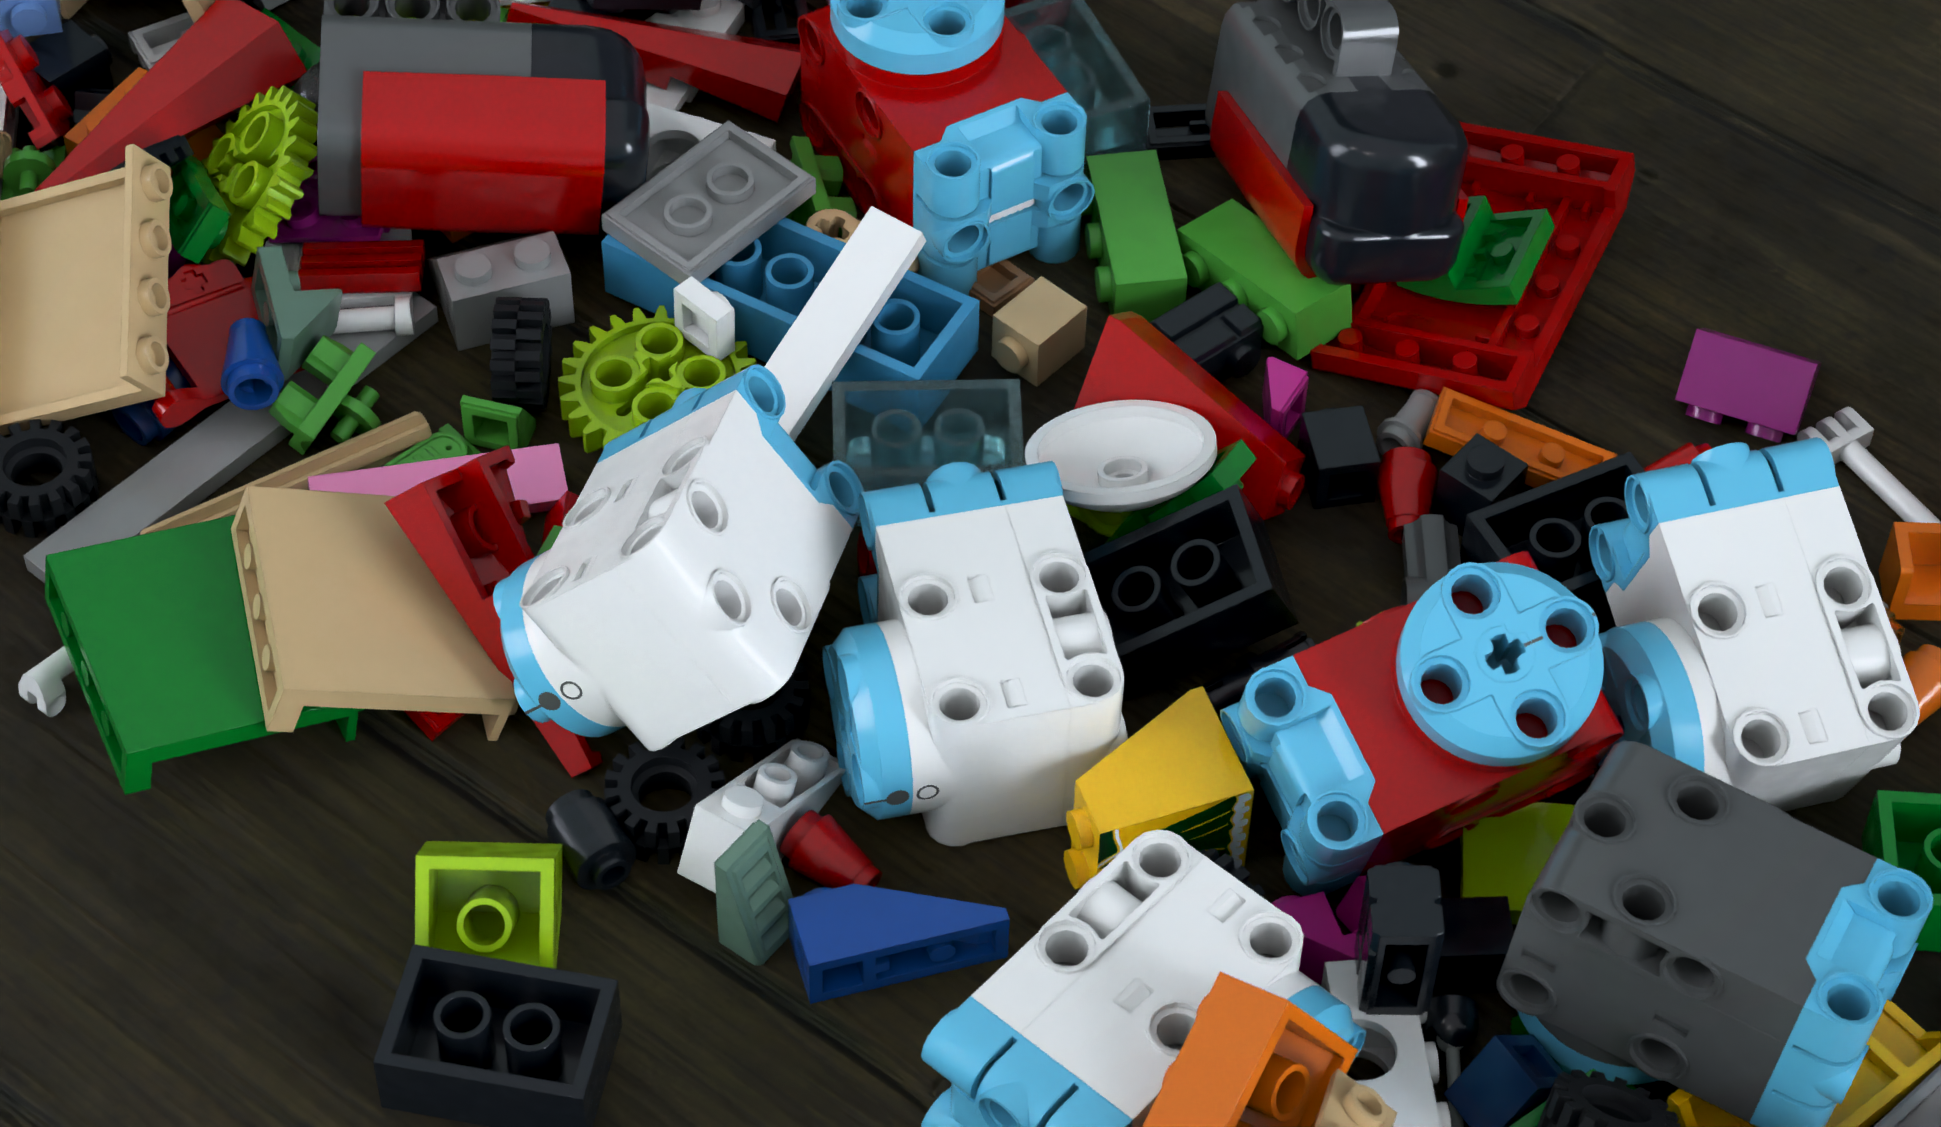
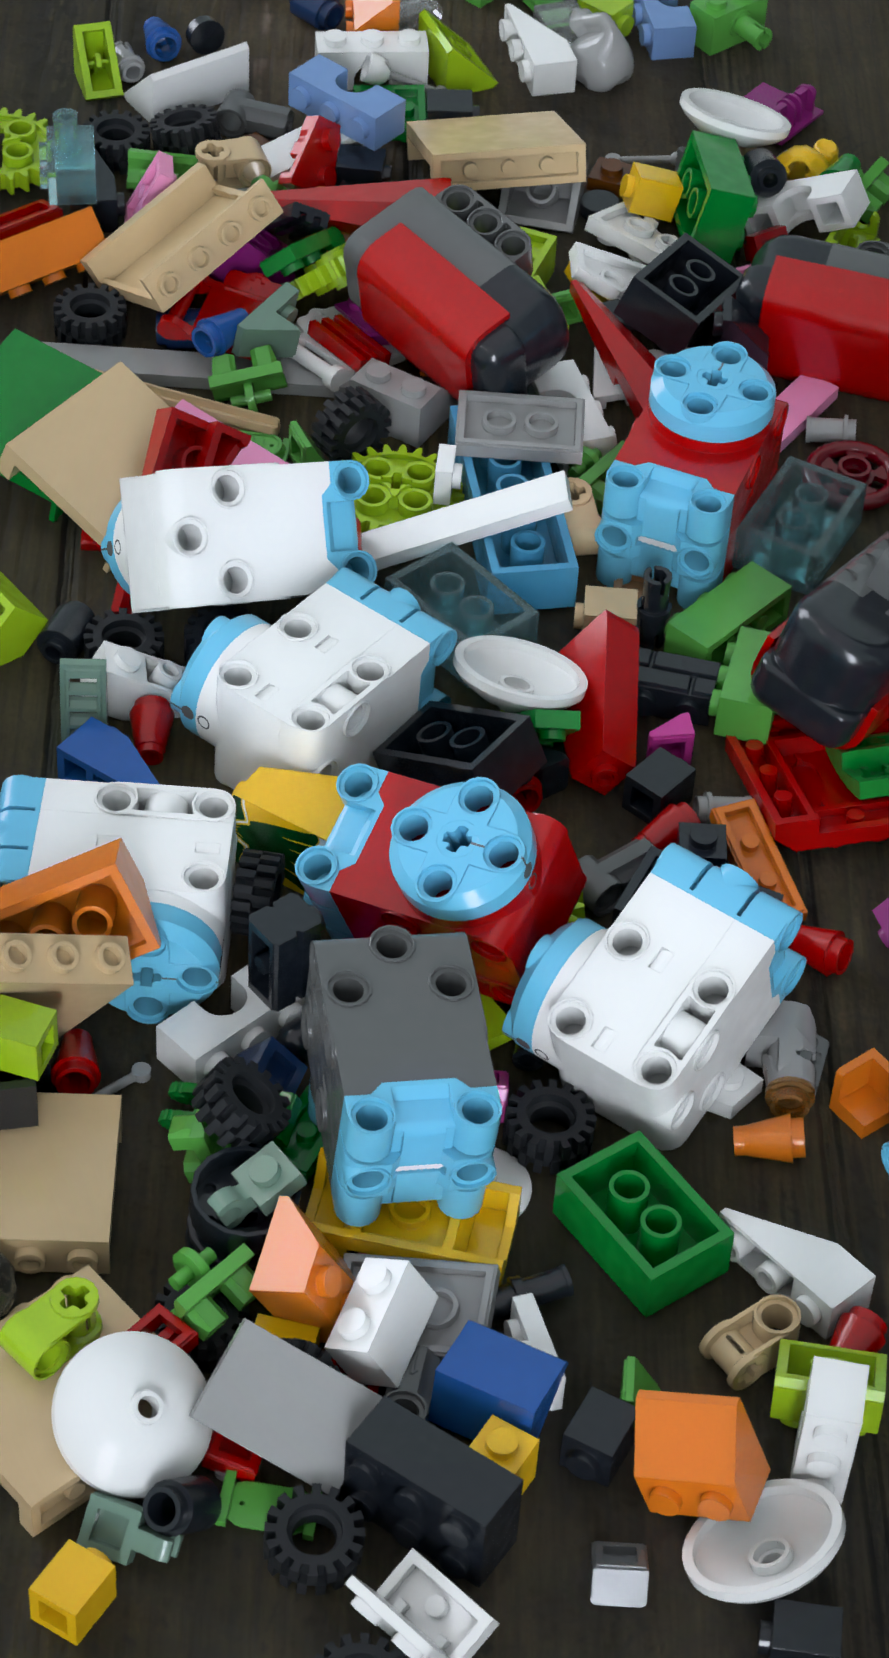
camera: 50 degrees right, 5 degrees down
none -> black pin [636,566,672,650]

